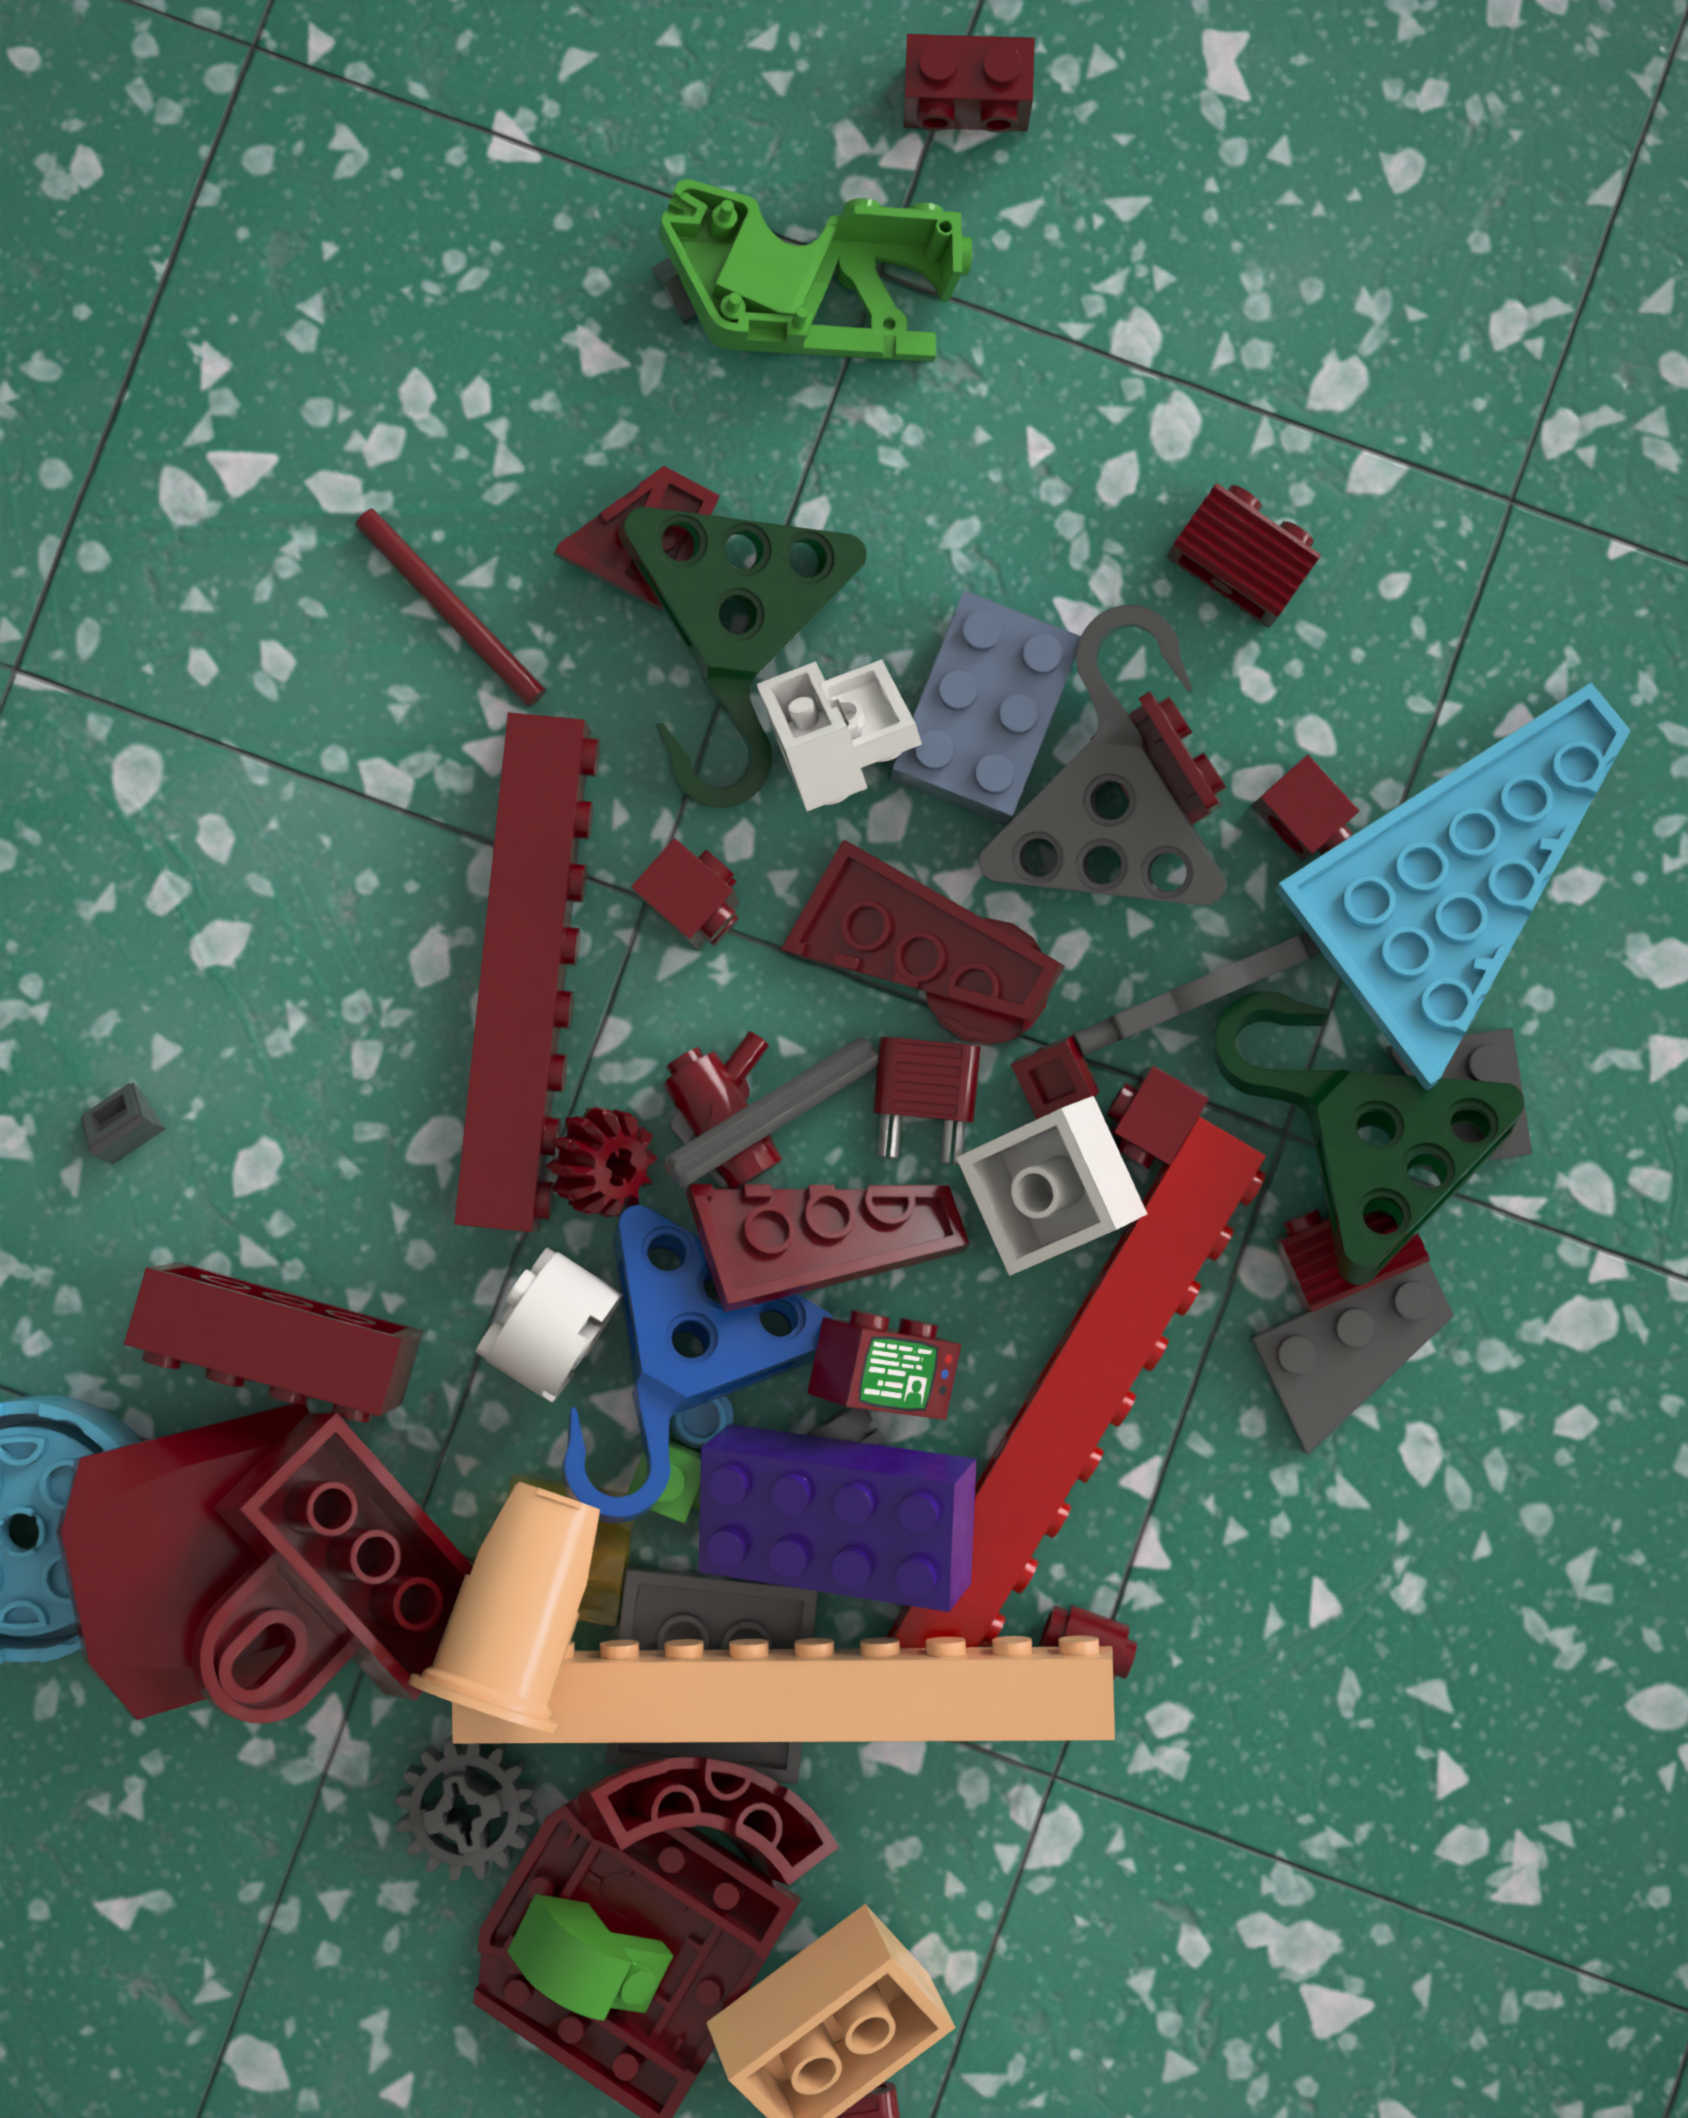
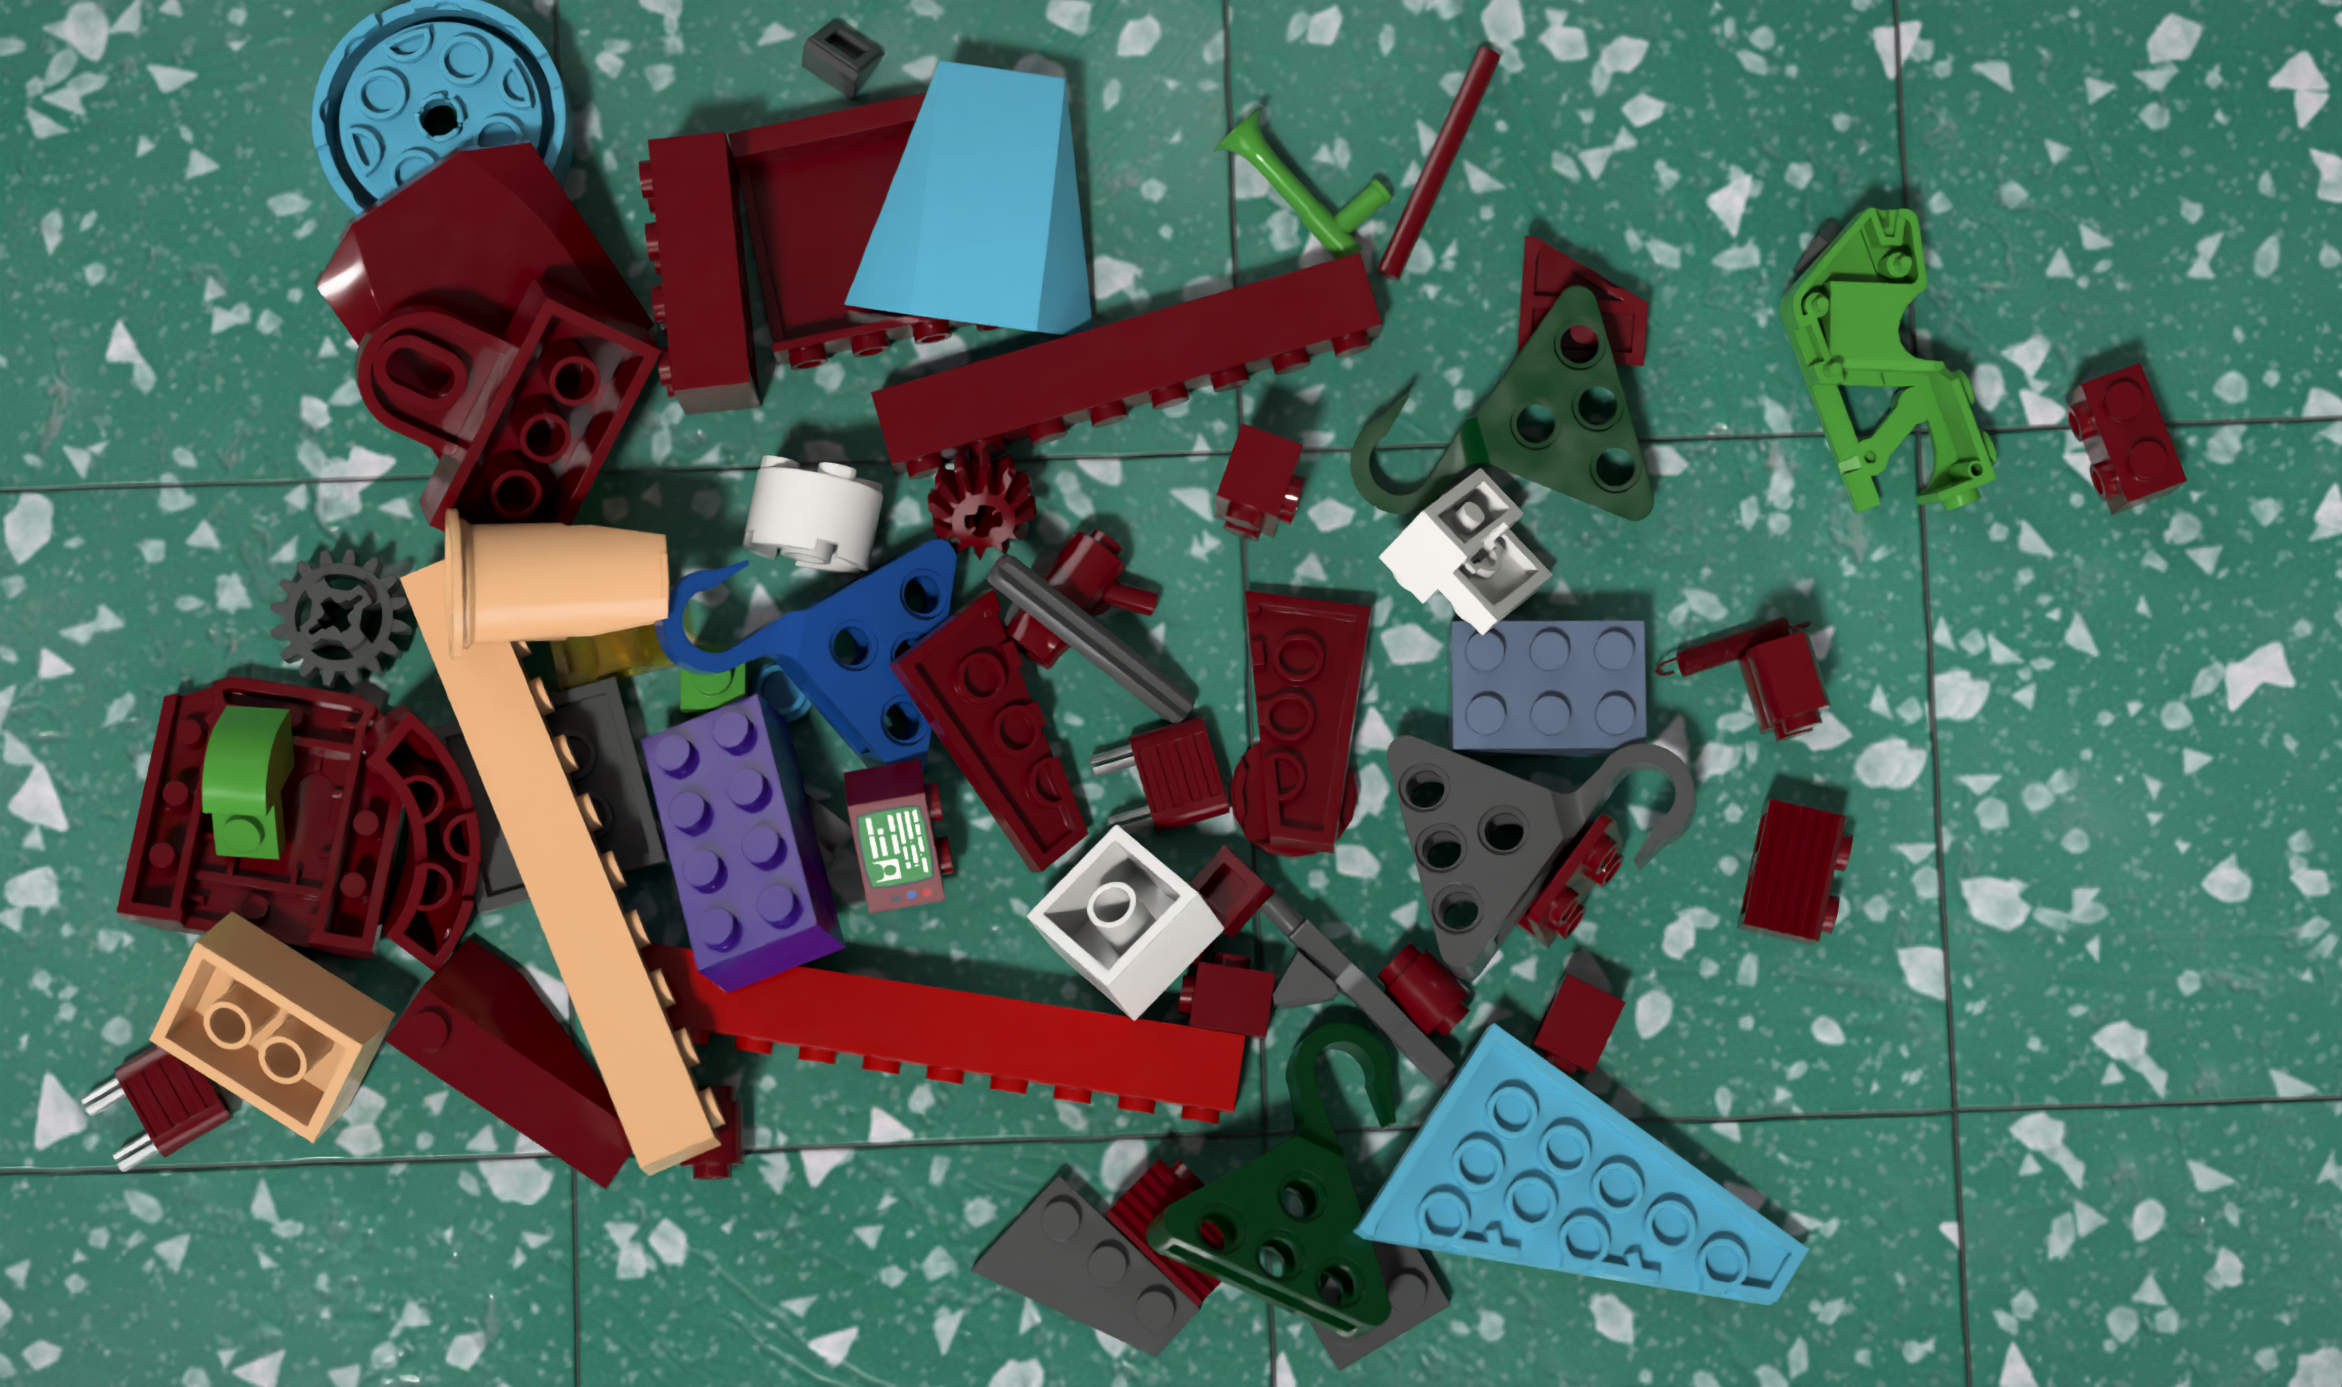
camera: 65 degrees right, 5 degrees down
none -> dark red wedge [384,938,633,1189]
none -> dark red panel [728,93,1005,370]
none -> medium azure wedge [844,60,1093,335]
none -> bright green piece [1213,107,1392,259]
none -> dark grey slope [1271,952,1338,1011]
none -> dark red brick [1376,942,1471,1037]
none -> dark red piece [1656,617,1812,678]
none -> dark red brick [1738,631,1831,742]

